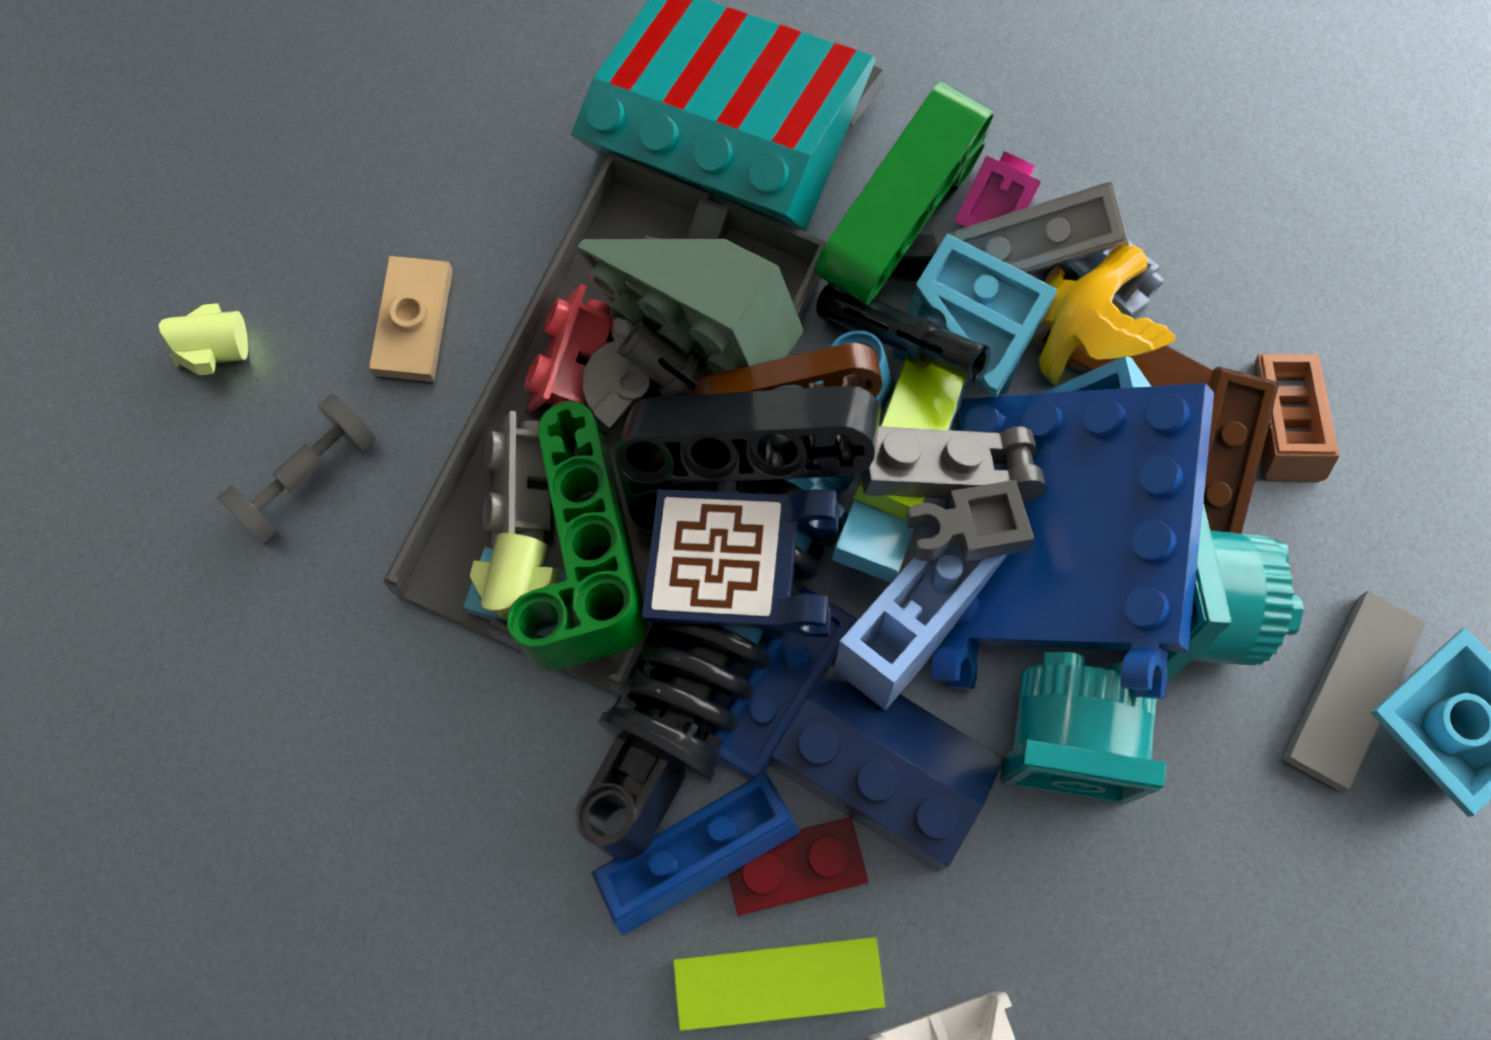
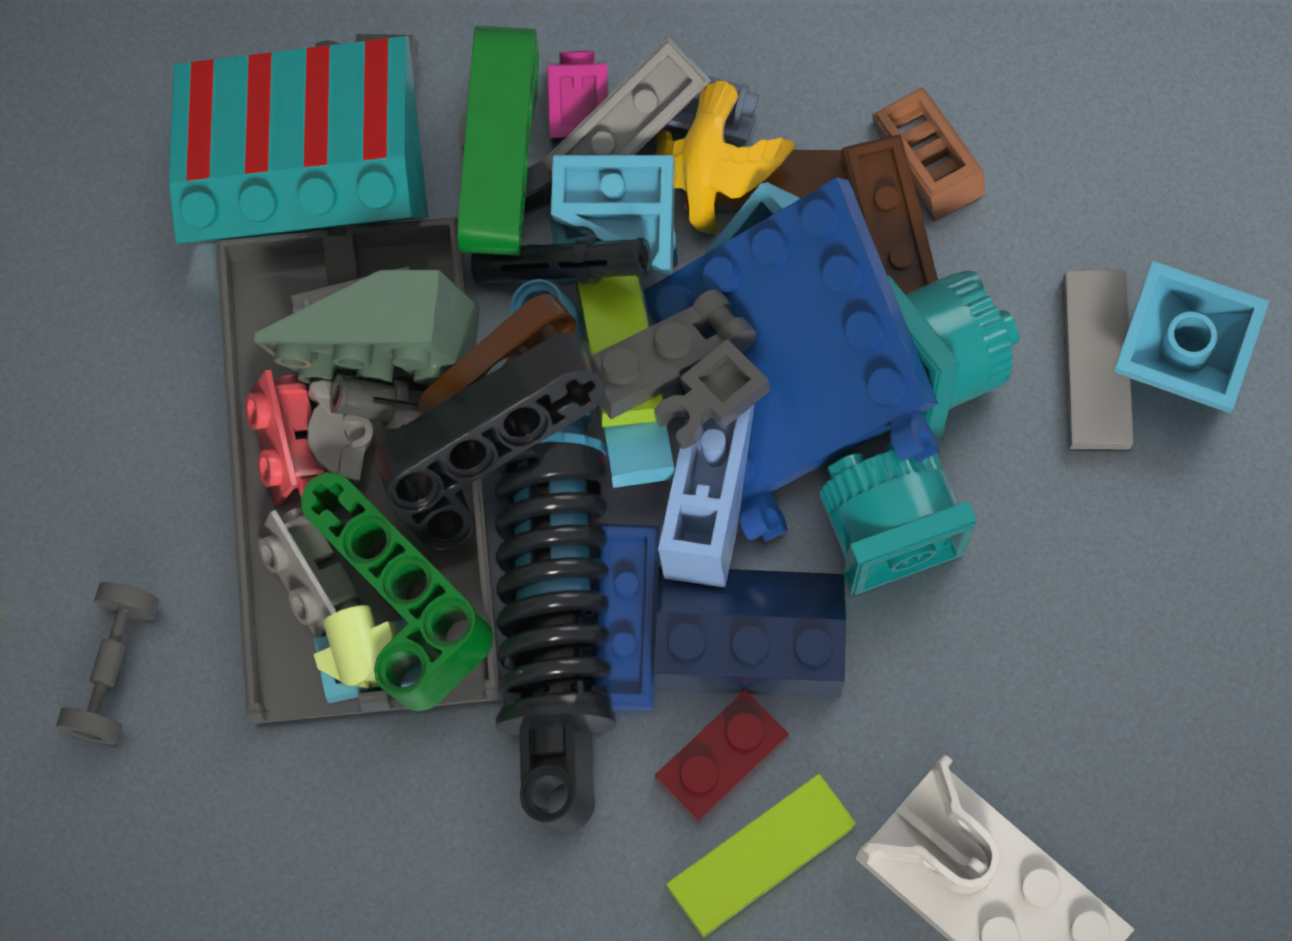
camera: 25 degrees left, 0 degrees up
tan plate [369,256,453,382] -> none
blue tile [591,772,801,936] -> none
flag [642,489,840,637] -> none

